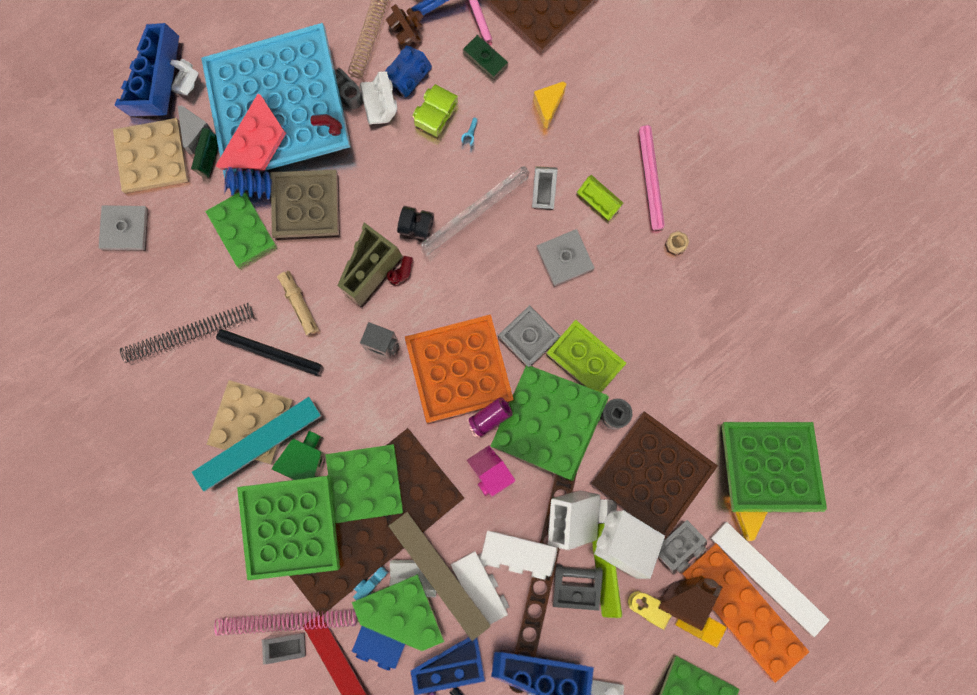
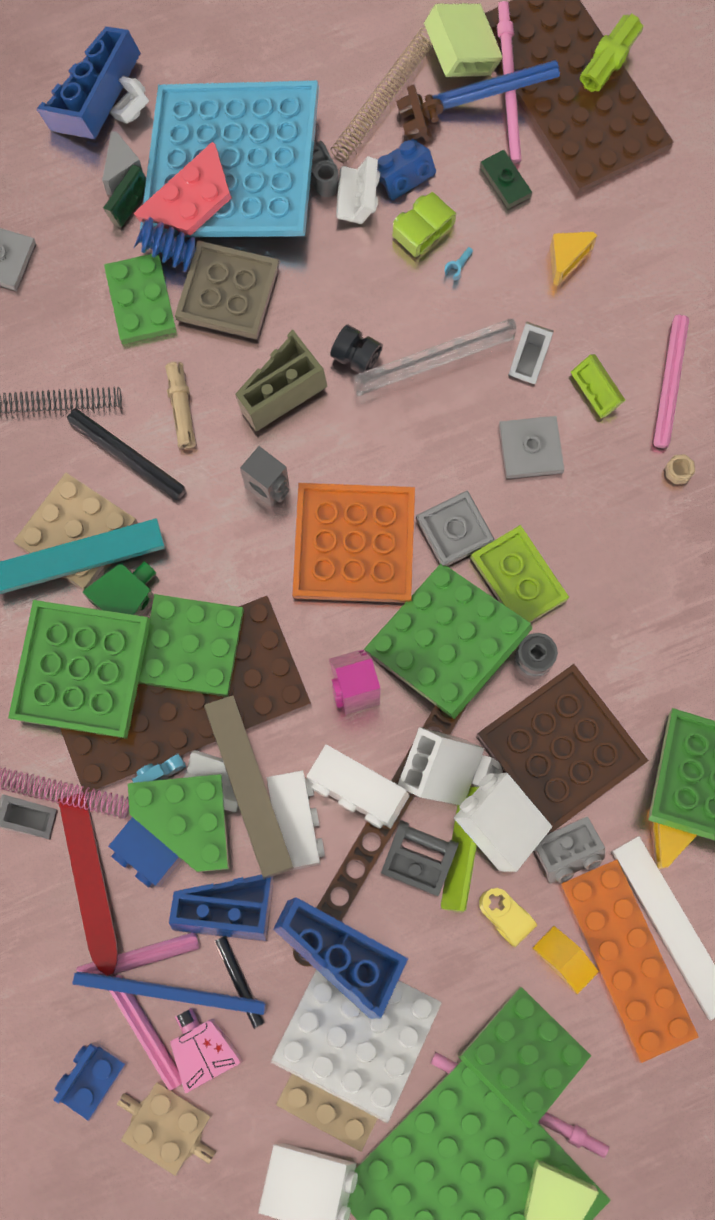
camera: 20 degrees right, 5 degrees down
tan plate [113,118,189,193] -> none
dark red arm [310,114,342,136] -> none
dark red arm [387,256,413,284] -> none
magenta piece [469,397,513,437] -> none
reddish brown slope [658,576,722,631] -> none

